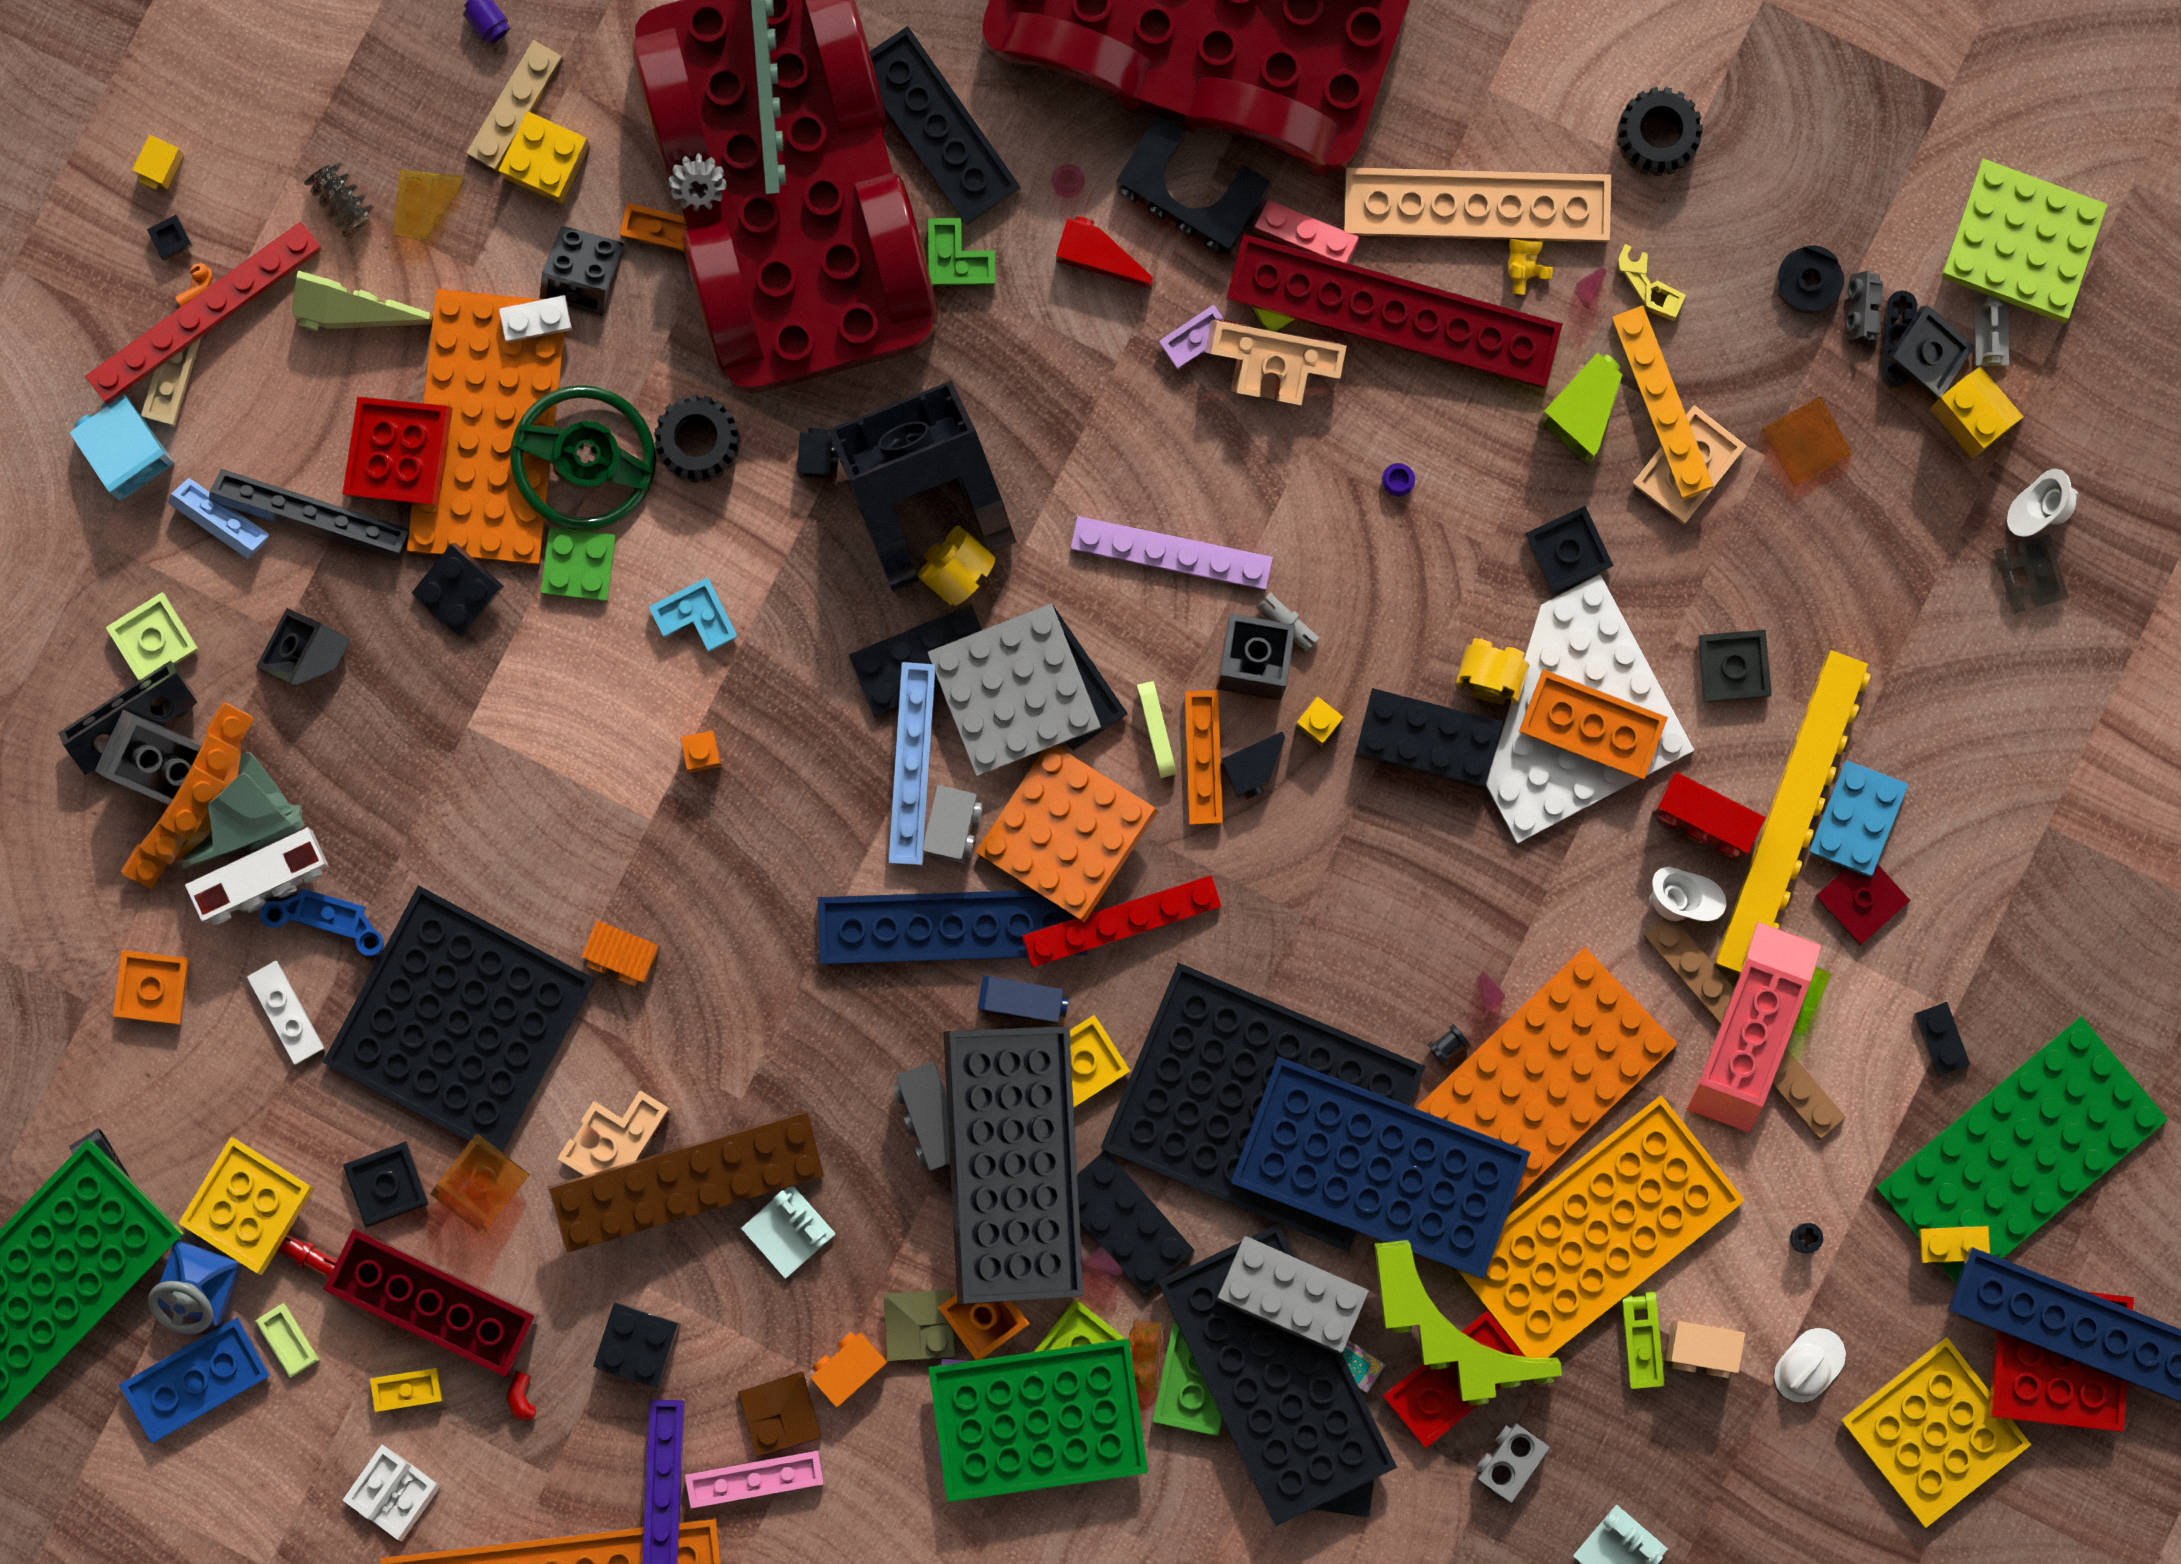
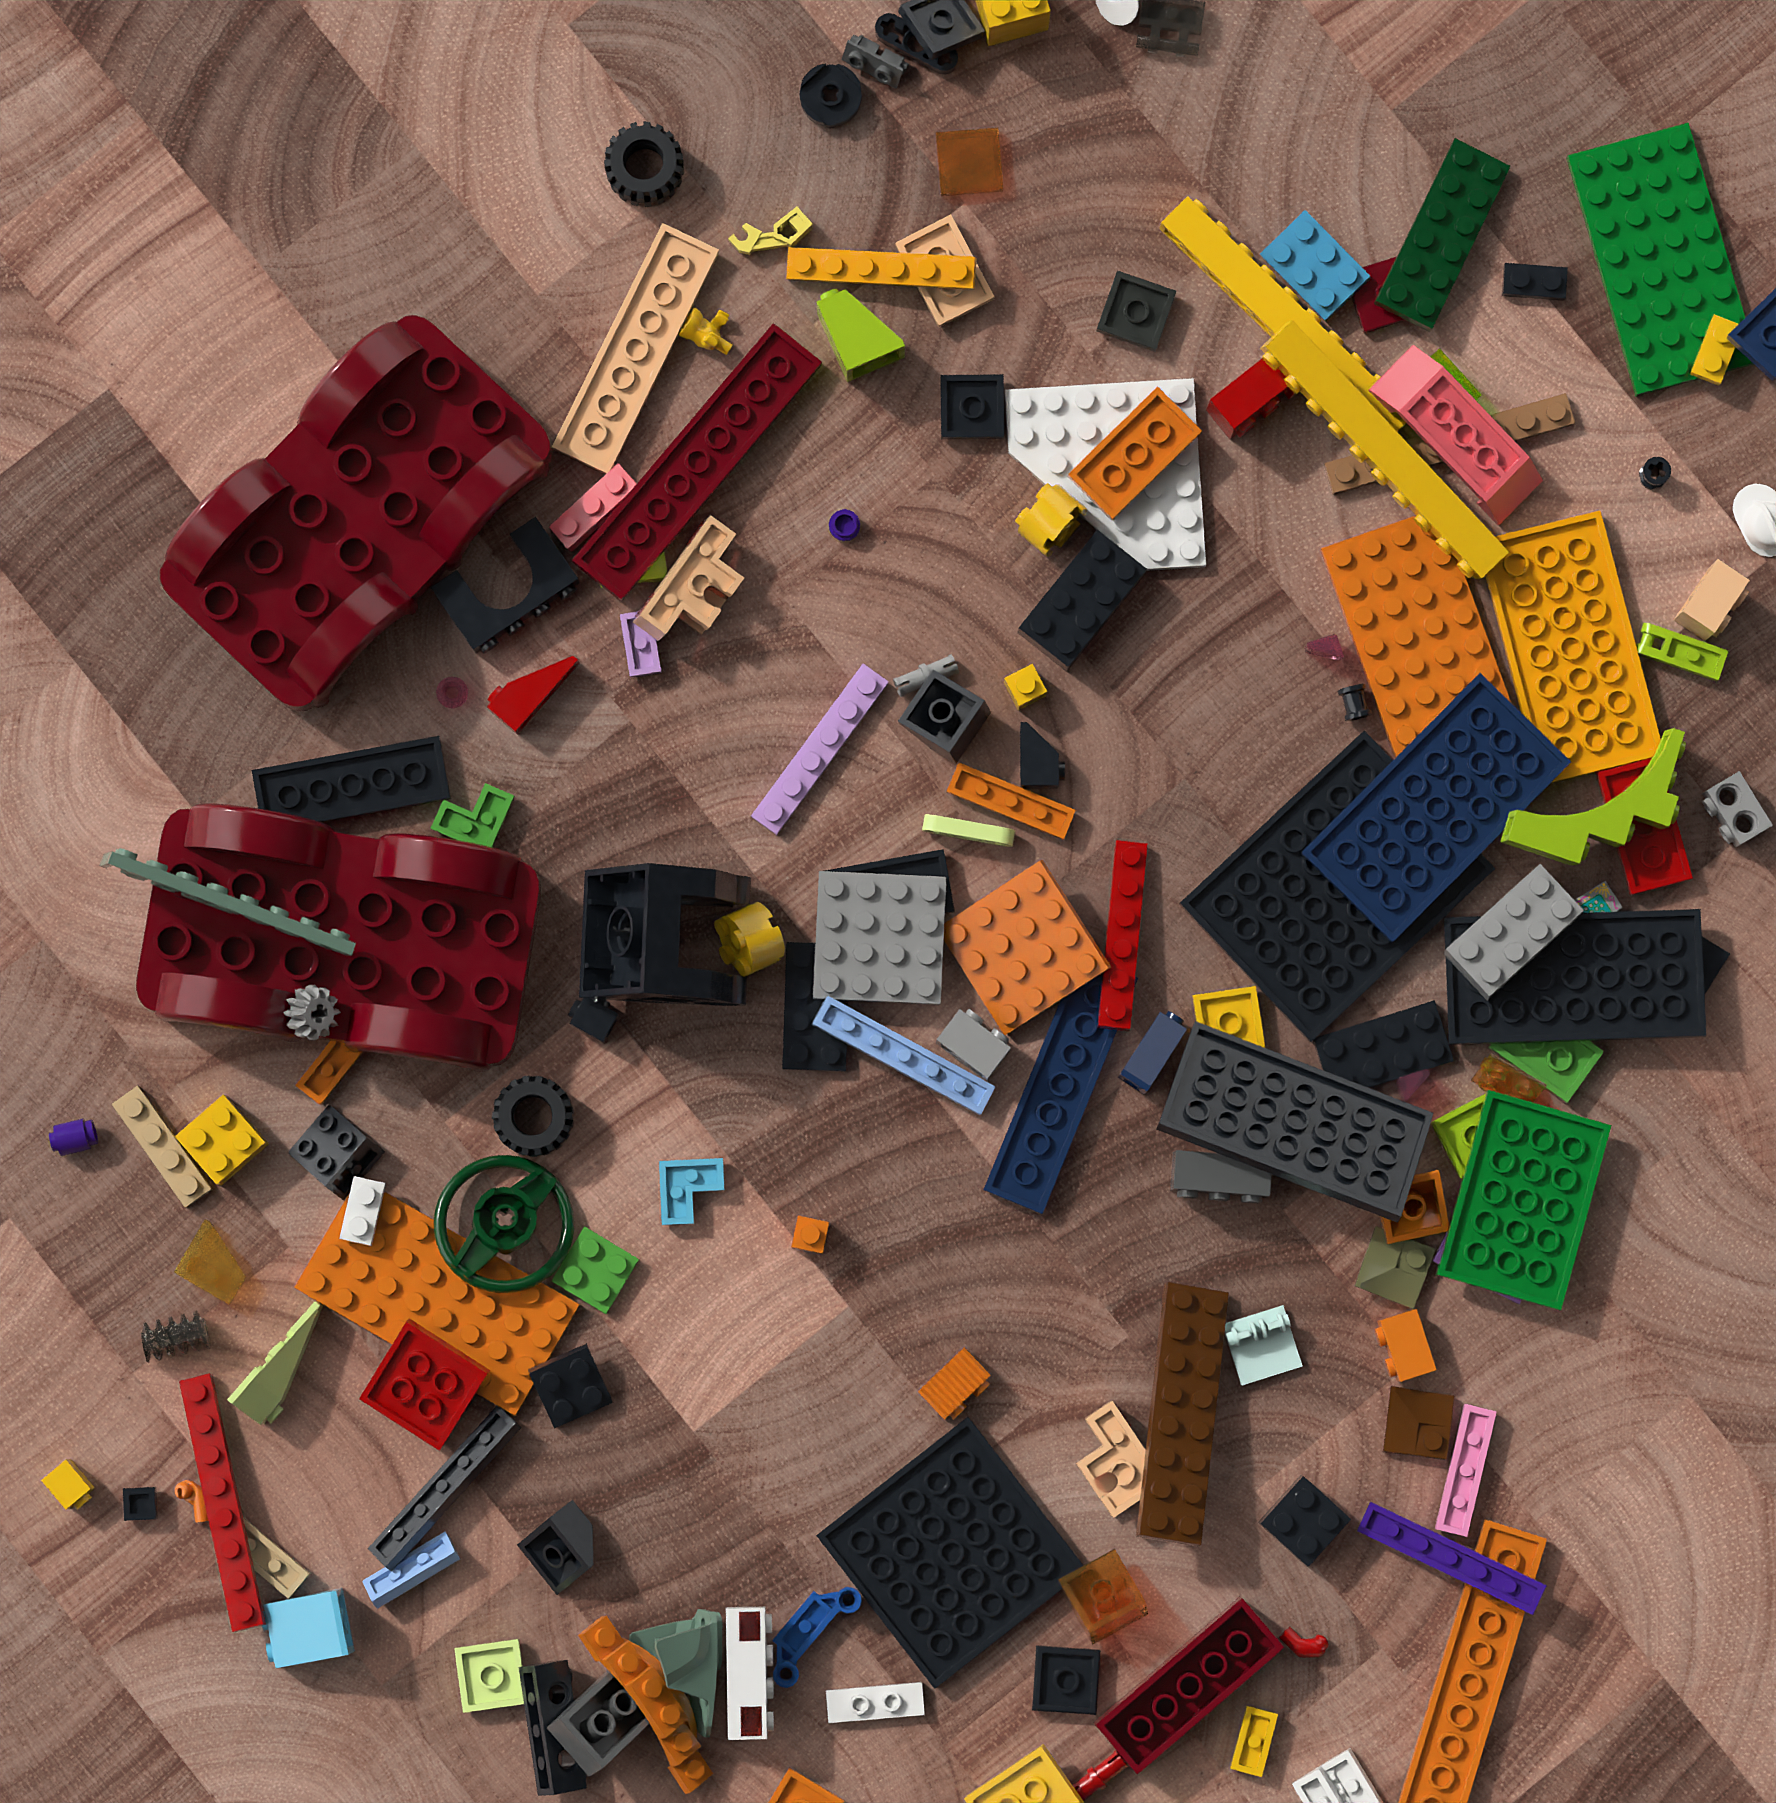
camera: 70 degrees left, 0 degrees up
clear pink slope [1574,267,1607,310] -> none
white piece [1649,867,1727,922] -> none
none -> yellow brick [1260,320,1509,579]
none -> dark green plate [1374,138,1511,332]

